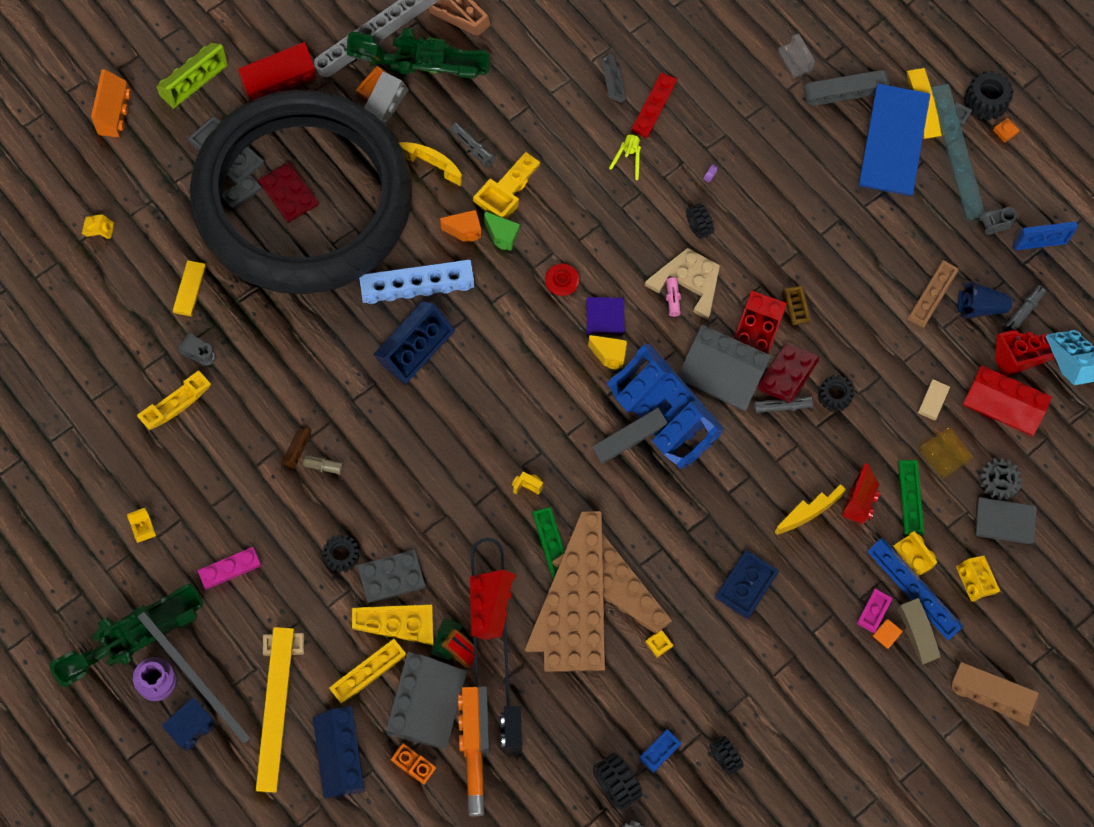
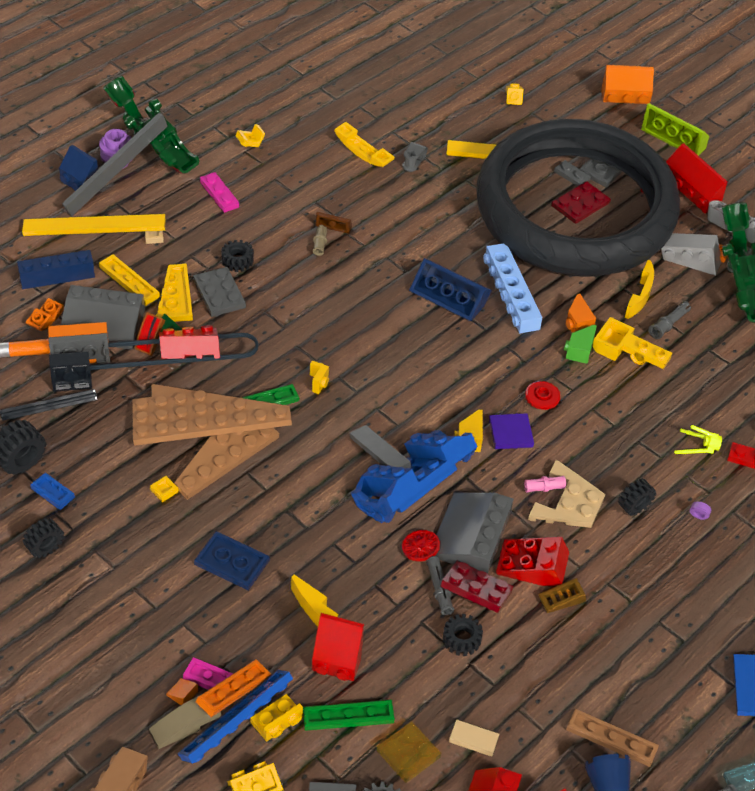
camera: 85 degrees right, 20 degrees down
none -> black axle [0,389,97,421]
none -> orange tile [196,659,271,717]
none -> red wheel [402,530,440,561]

